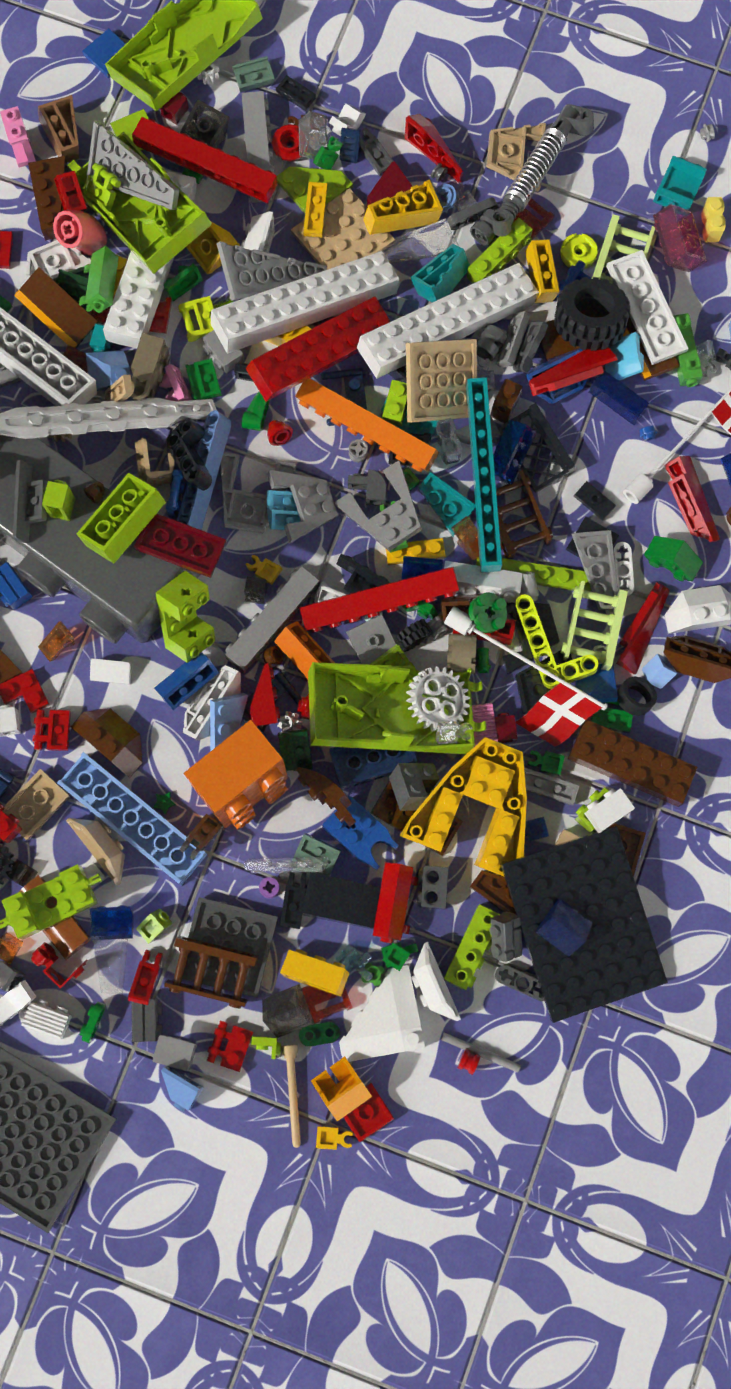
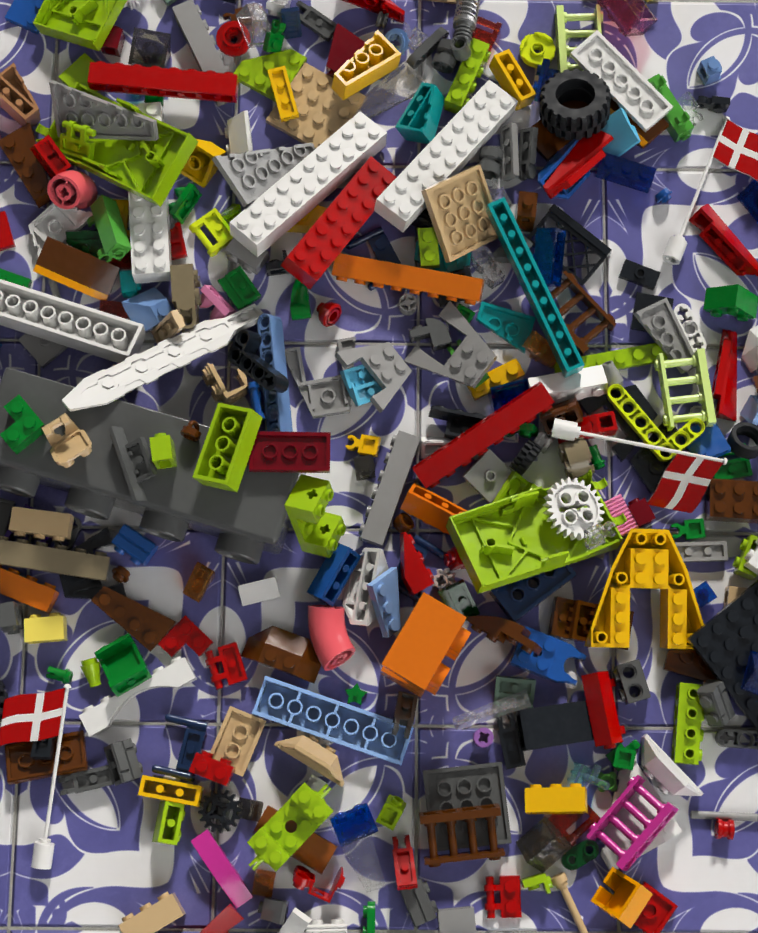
camera: 20 degrees left, 0 degrees up
dark grey brick [389,763,440,811] -> none
green plate [469,592,507,633] -> none
none -> coral brick [308,605,356,671]
none -> dark pink fence [586,775,679,871]

